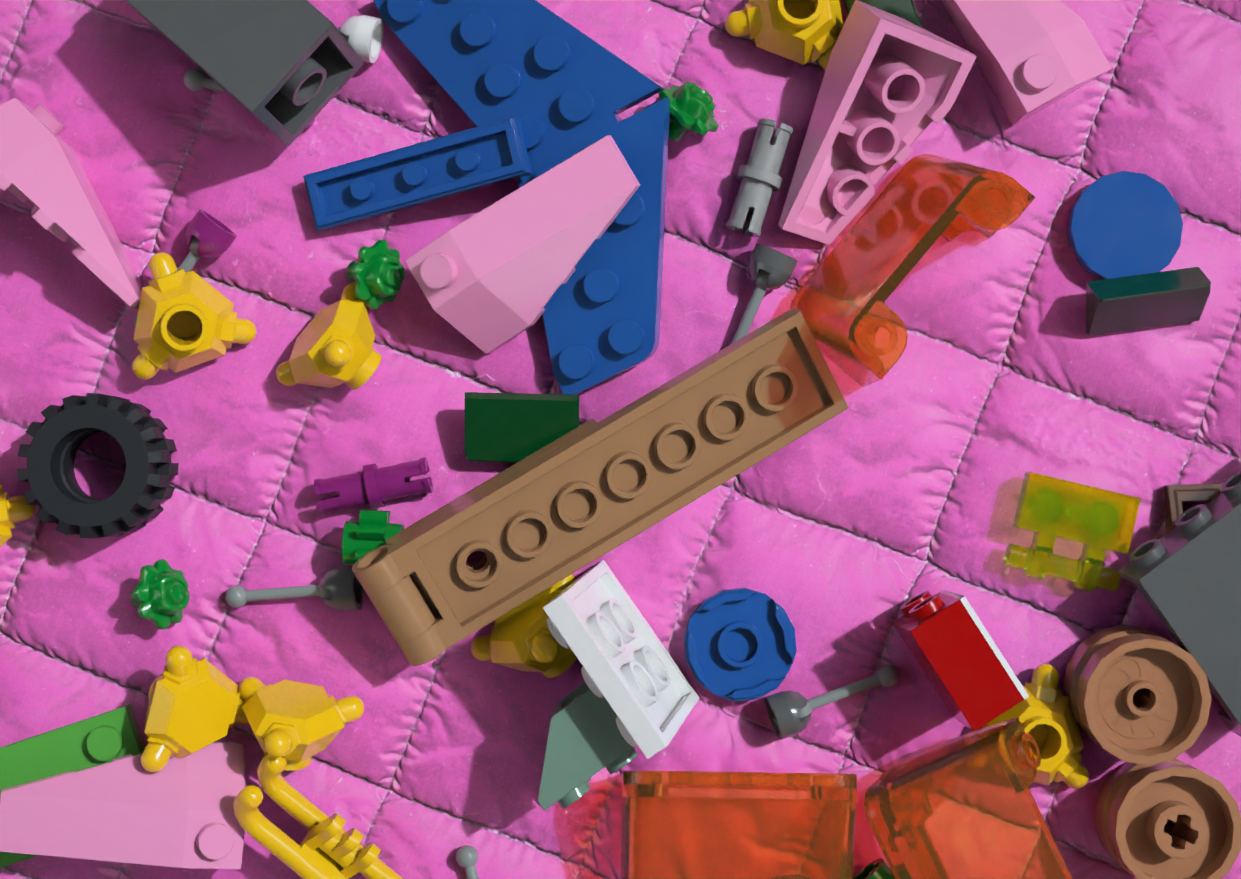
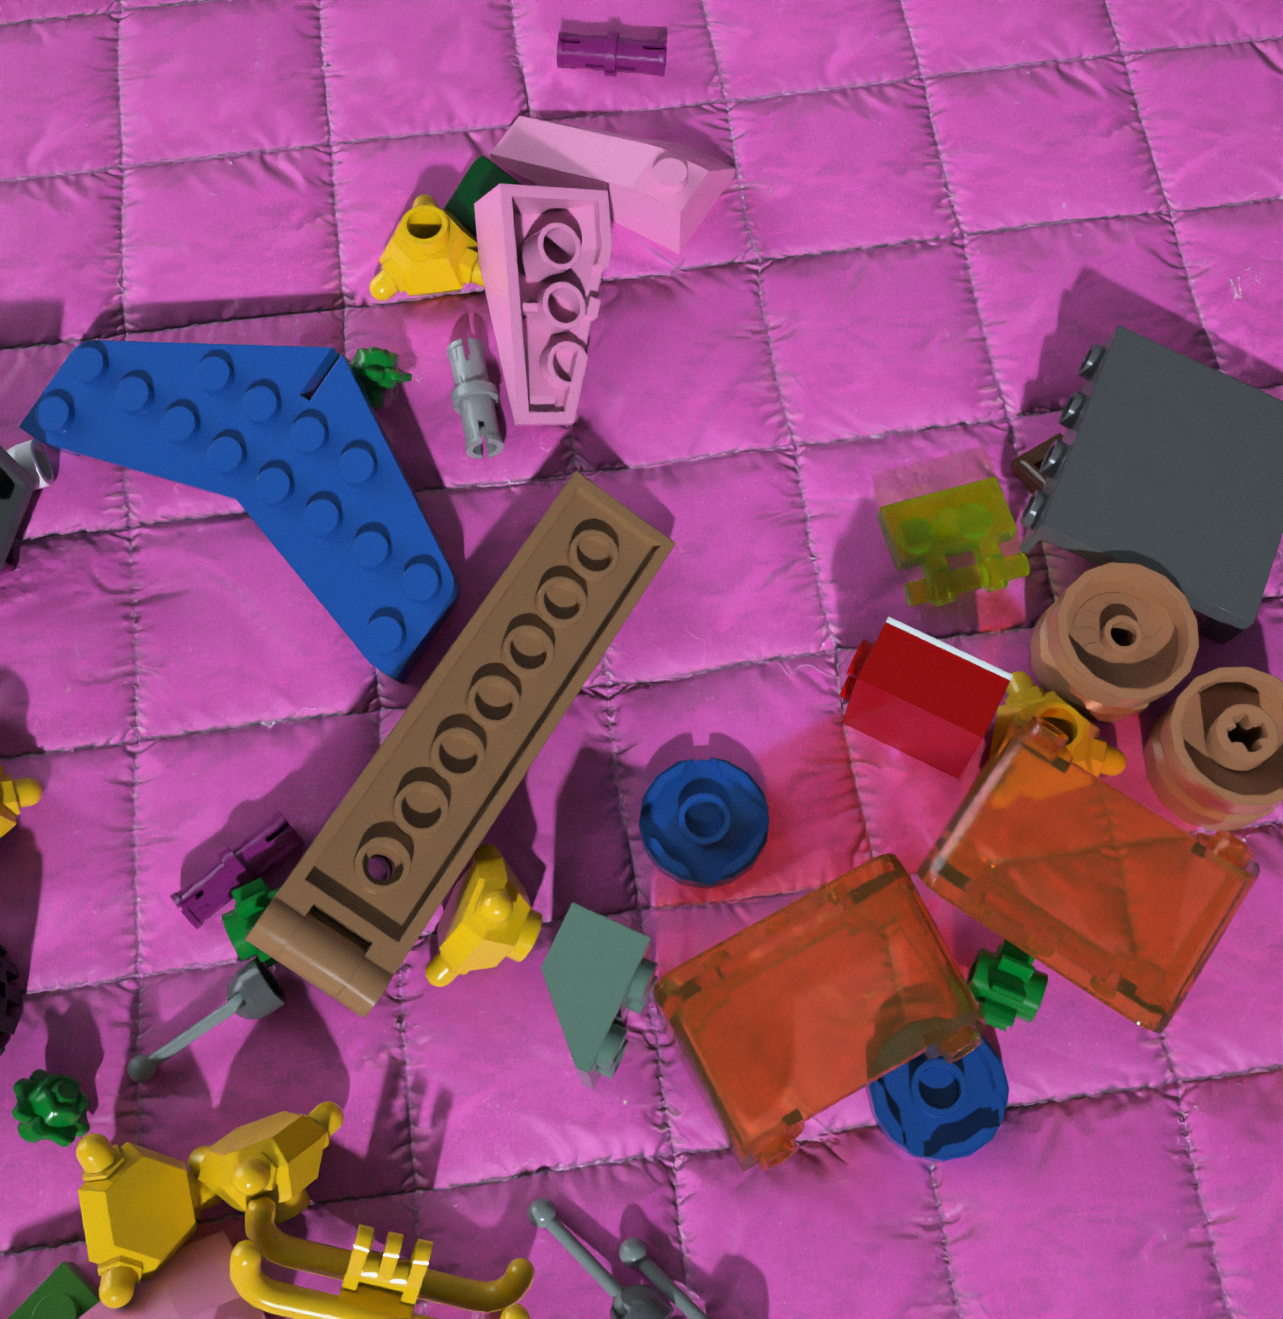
camera: 25 degrees left, 20 degrees down
yellow rock [276,283,381,390] -> none
blue tile [303,116,533,231] -> none
green plant [347,240,405,309] -> none
bright pink wedge [405,135,640,354] -> none
dark green slope [465,392,579,462] -> none
white plate [543,560,700,759] -> none
dark grey hinge [730,243,797,345] -> none
hinge [764,665,900,740] -> none
clear orange windscreen [789,153,1035,387] -> none
blue tile [1066,171,1183,280] -> none
slope [1086,267,1211,336] -> none

